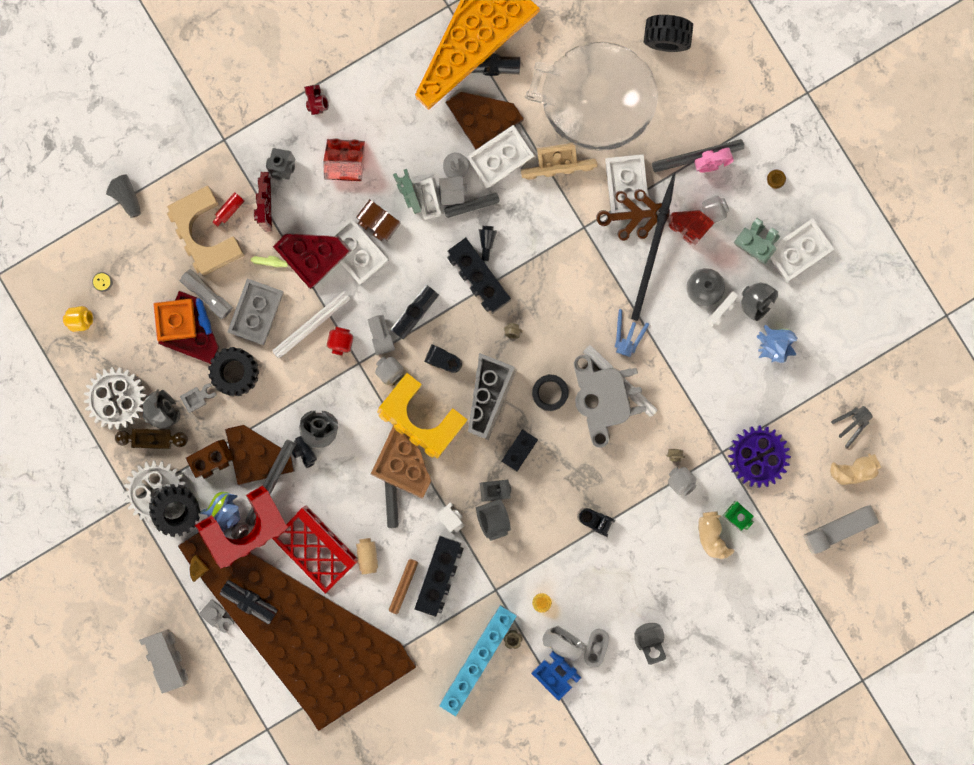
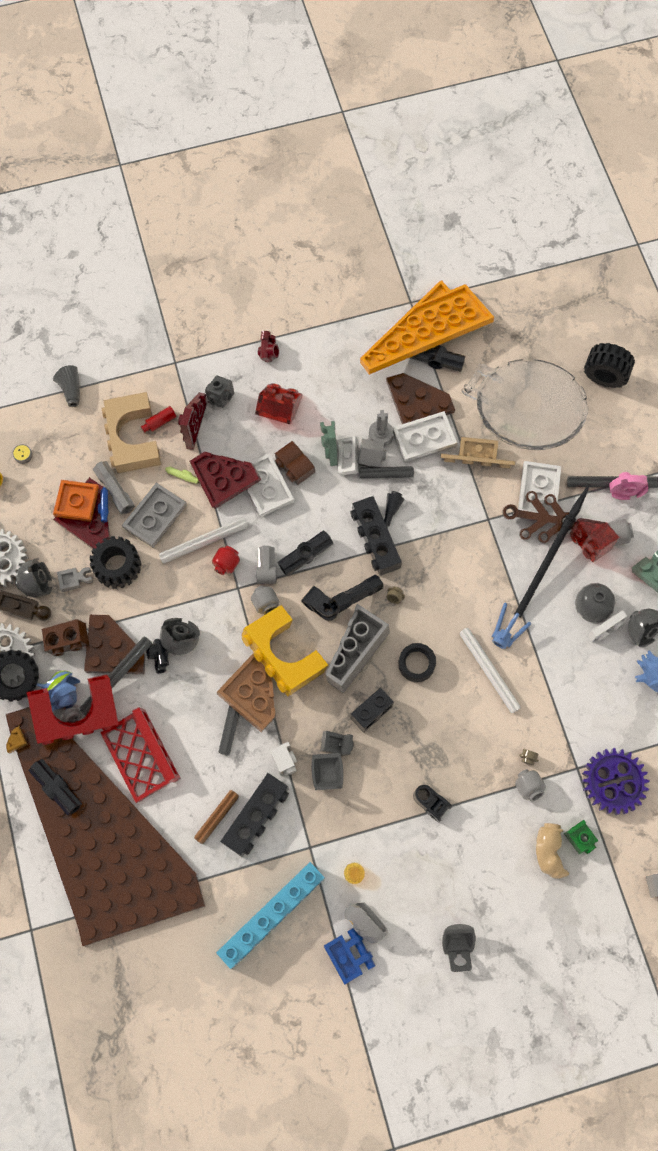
camera: 15 degrees right, 15 degrees down
light grey plate [199,599,234,633] -> none
tan head [356,538,378,574] -> none
dark tan plate [503,630,523,649] -> none
light grey piece [574,355,647,448] -> none
light grey plate [584,629,609,667] -> none
none -> black axle [329,575,383,614]

